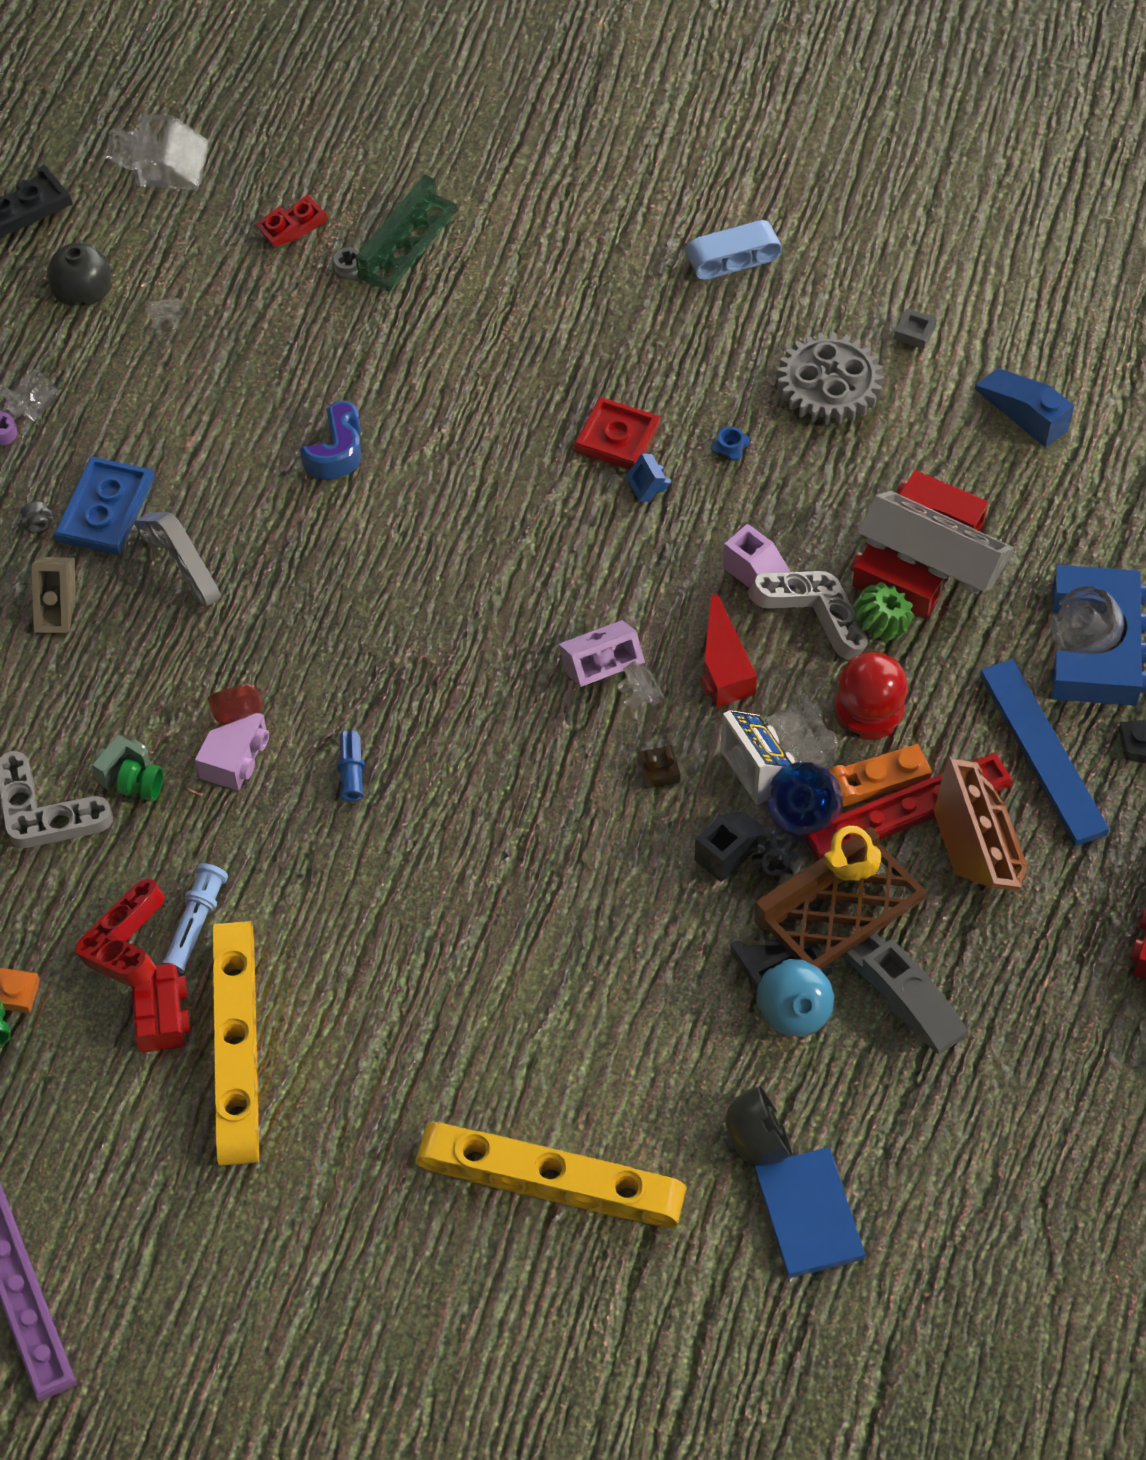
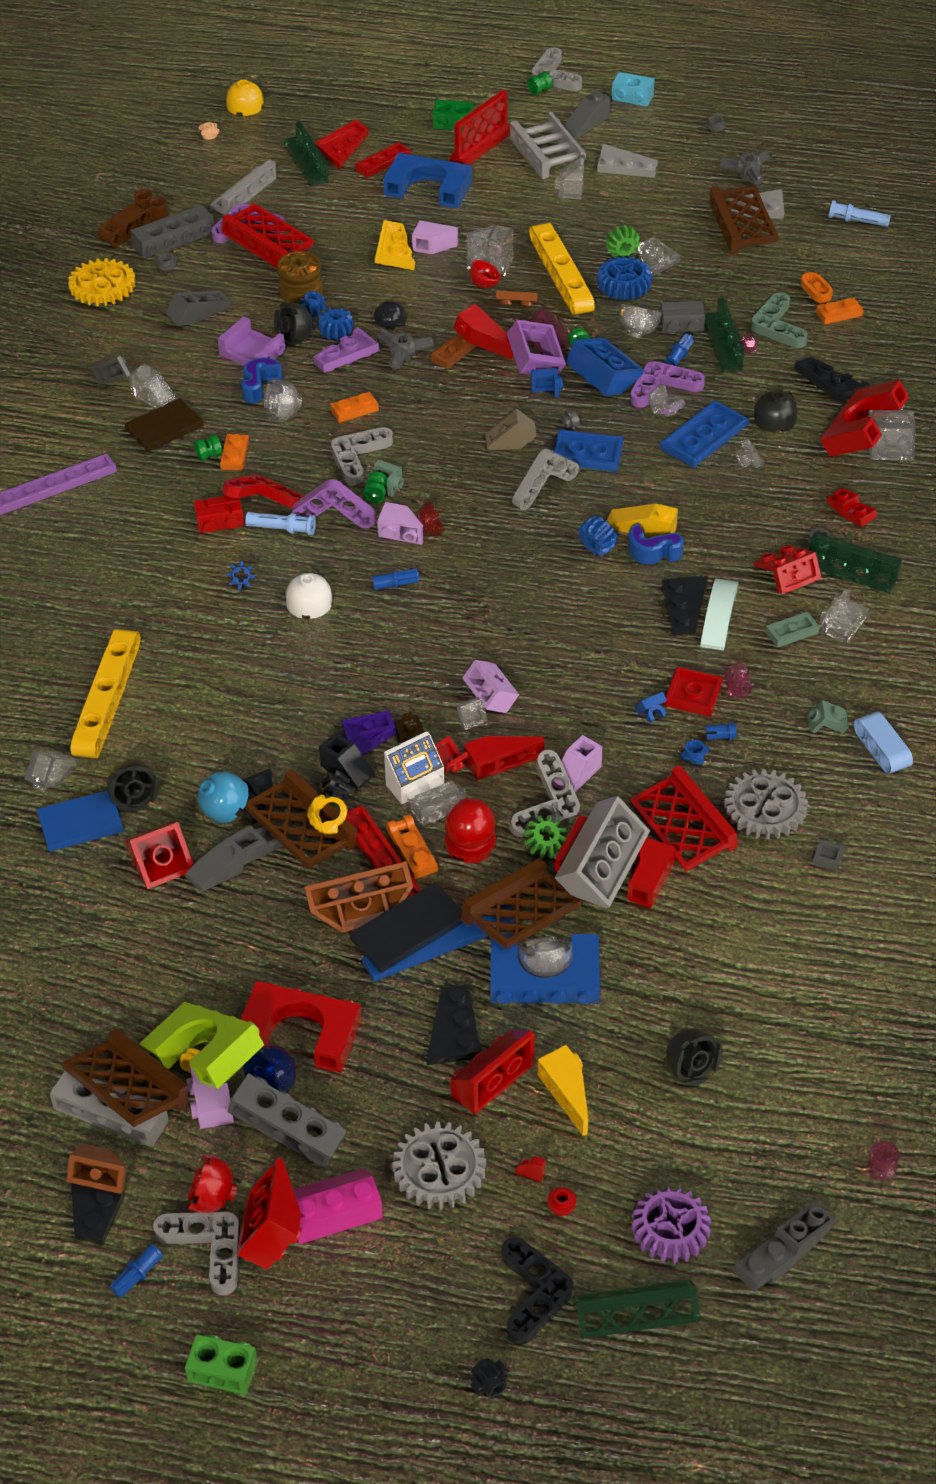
camera: 85 degrees right, 10 degrees down
yellow beam [213,921,259,1166] -> none
clear blue cylinder [768,762,843,834] -> none
blue slope [975,368,1074,448] -> none
none -> clear slope [24,751,79,791]
none -> red slope [124,821,194,889]
none -> blue gear [226,561,255,590]
none -> white cylinder [286,573,332,619]
none -> medium lavender beam [292,479,376,528]
none -> dark purple wing [341,710,396,756]
none -> black tile [349,882,464,973]
none -> red bracket [435,736,469,775]
none -> reddish brown fence [461,858,582,950]
none -> blue gear [578,516,618,556]
none -> yellow slope [606,504,678,538]
none -> red fence [629,765,738,872]
none -> blue tile [660,400,749,468]
none -> black wing [661,576,708,635]
none -> light aqua slope [700,579,739,651]
none -> blue pin [705,721,737,741]
none -> clear pink wheel [725,664,752,698]
none -> red bracket [754,545,822,594]
none -> sand green plate [765,612,820,648]
none -> sand green bracket [808,700,849,733]
none -> red arch [820,379,909,457]
none -> clear bracket [820,589,870,643]

